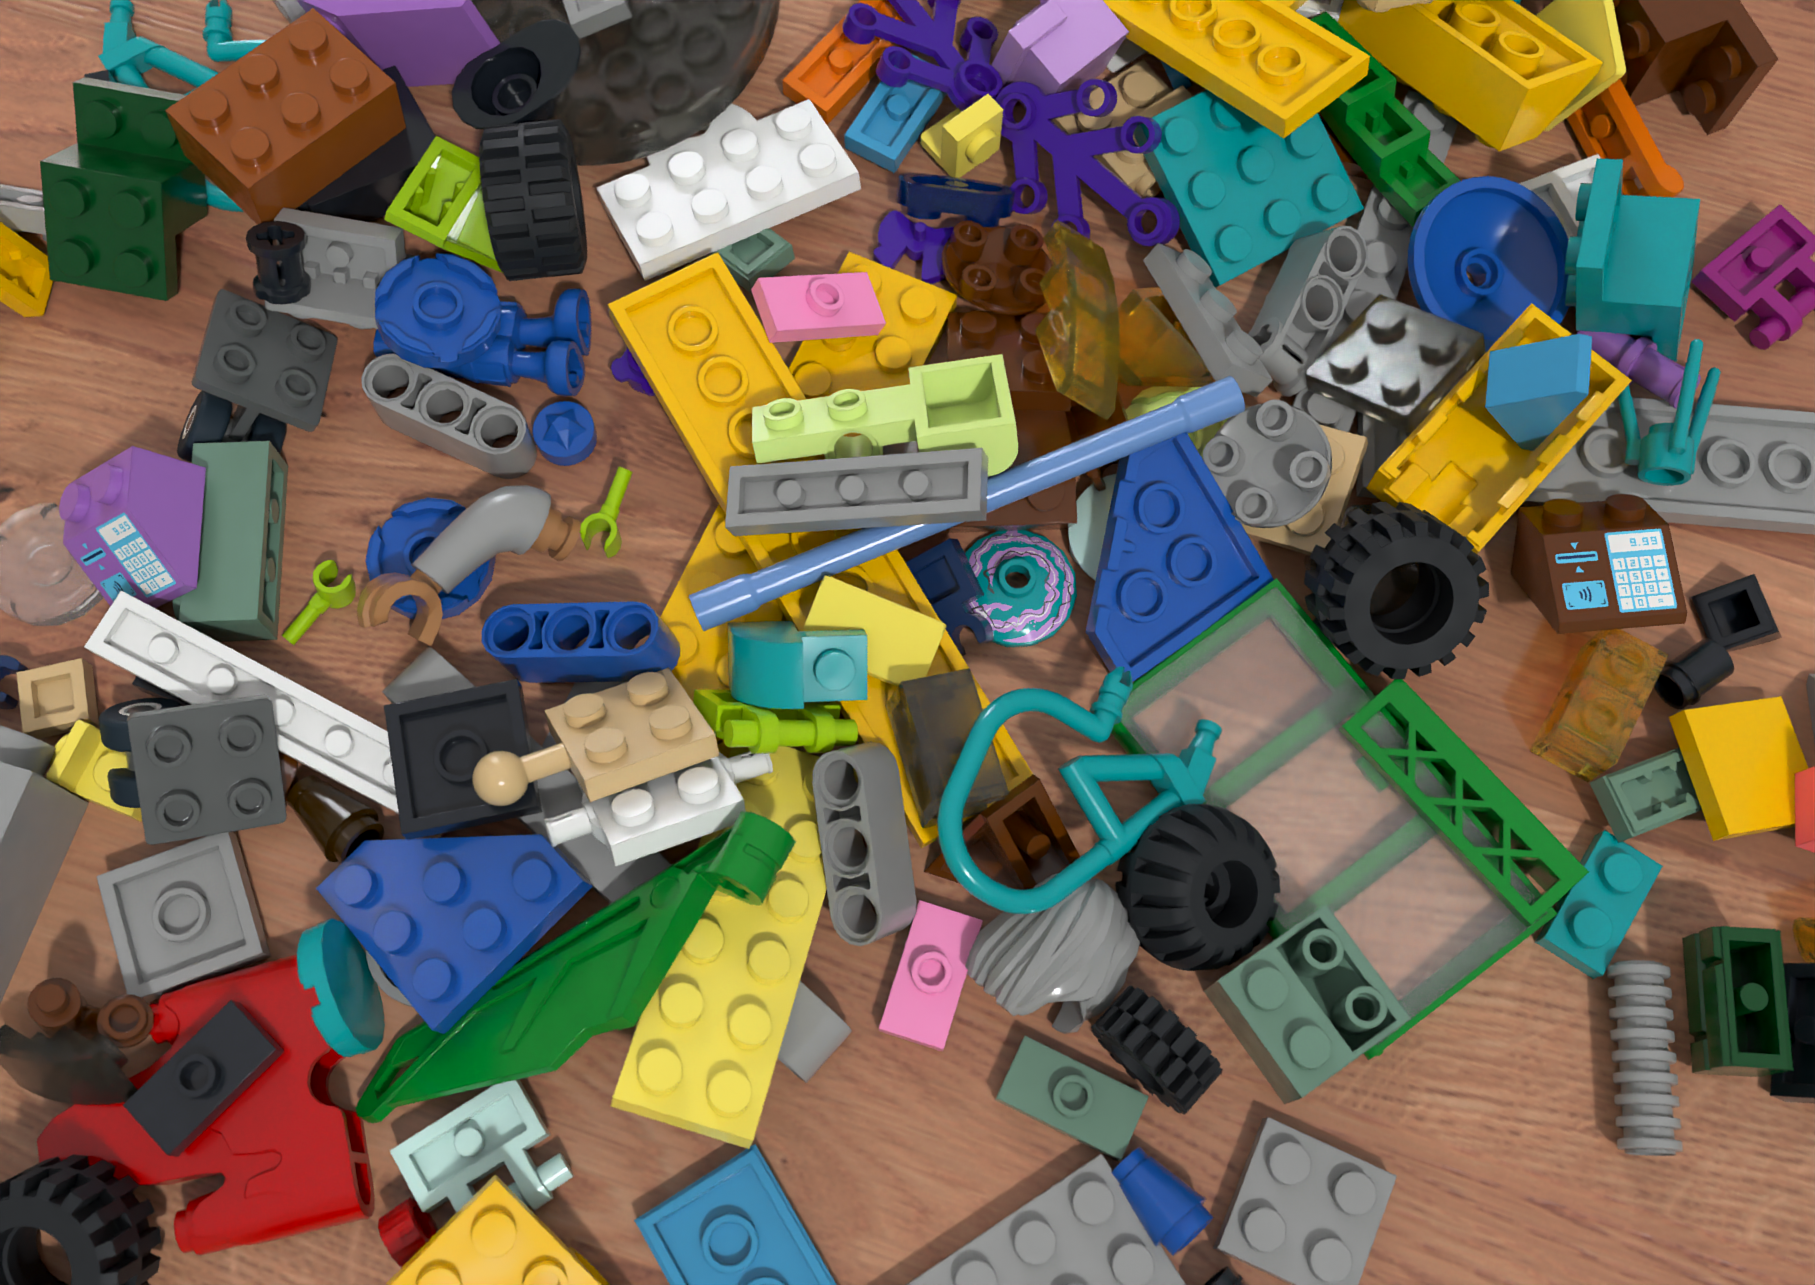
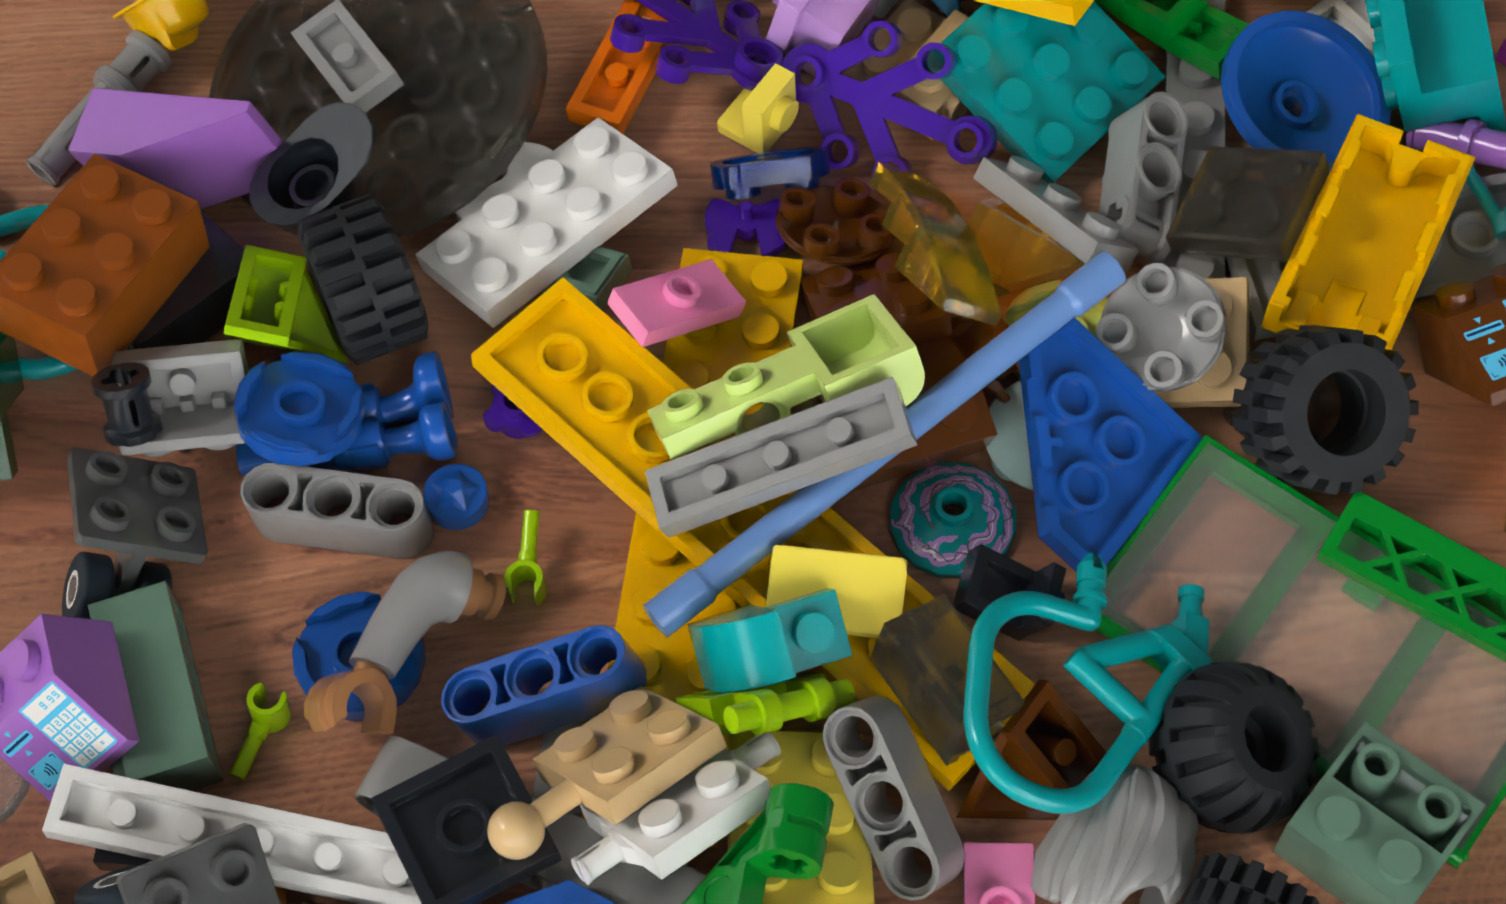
camera: 10 degrees left, 10 degrees down
dark azure plate [844,54,947,173] -> none
dark blue plate [905,538,994,656] -> none
dark azure slope [1485,334,1592,451] -> none
none -> black bracket [952,544,1066,641]

